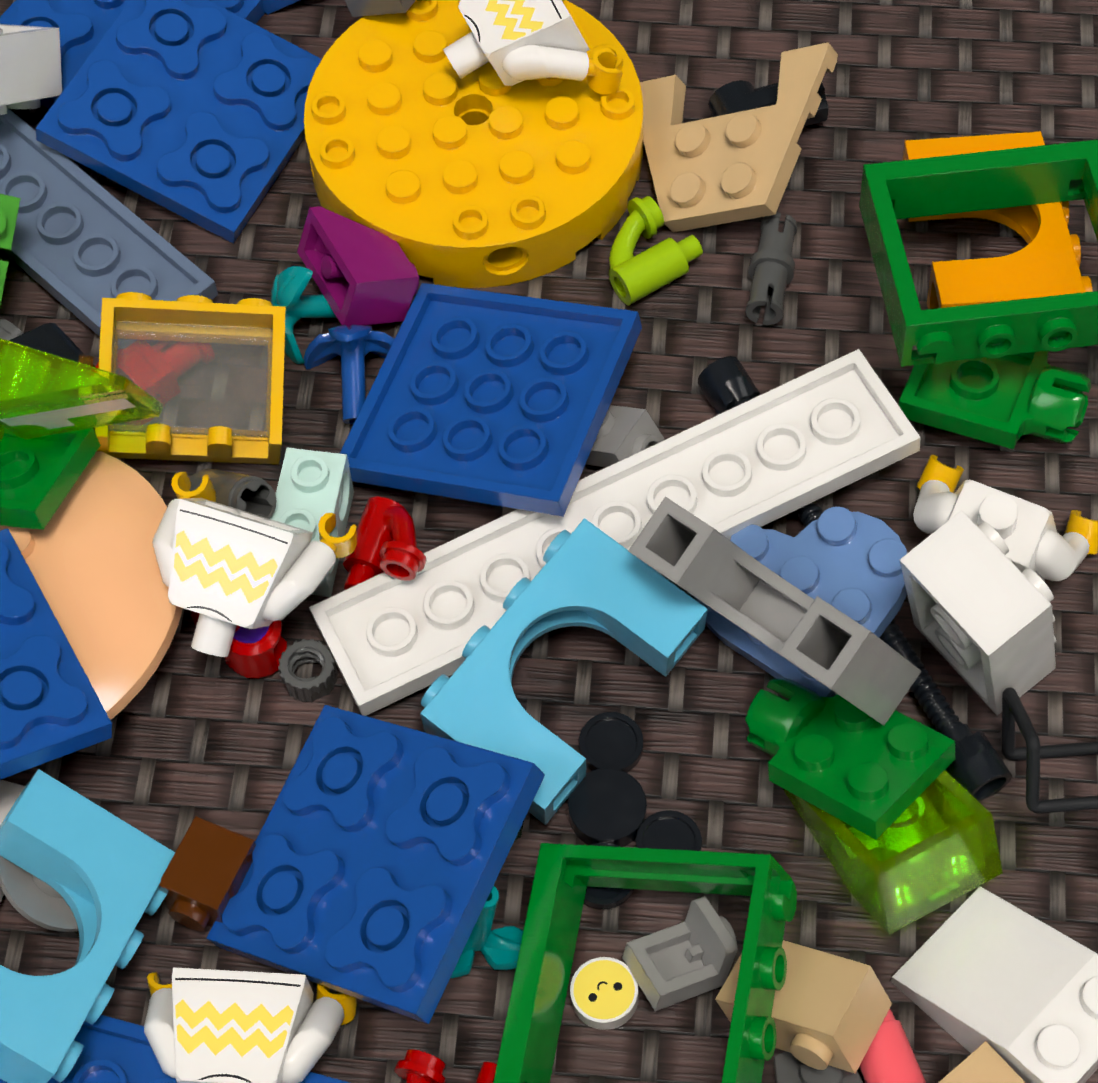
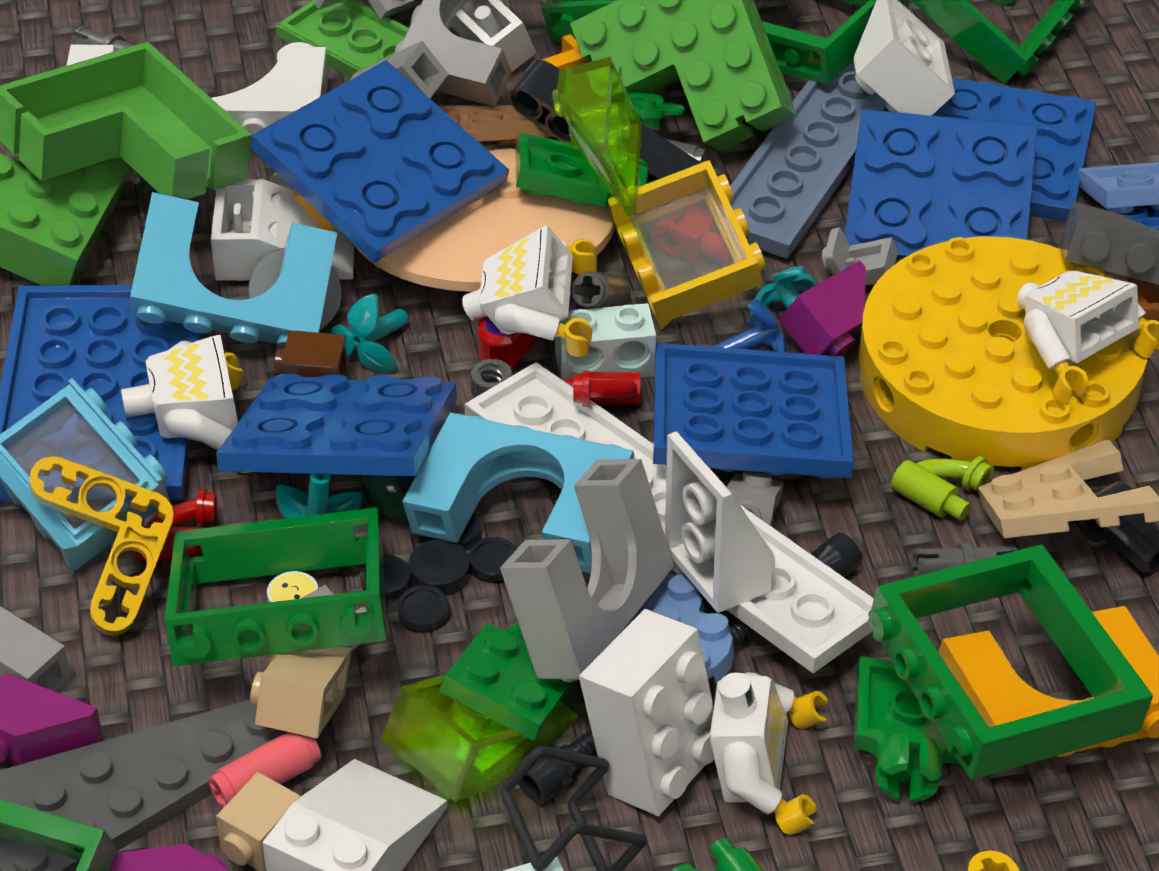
camera: 70 degrees right, 15 degrees down
none -> teal plant [331,294,408,373]
none -> white slope [665,431,776,613]
none -> light grey bracket [822,227,898,286]

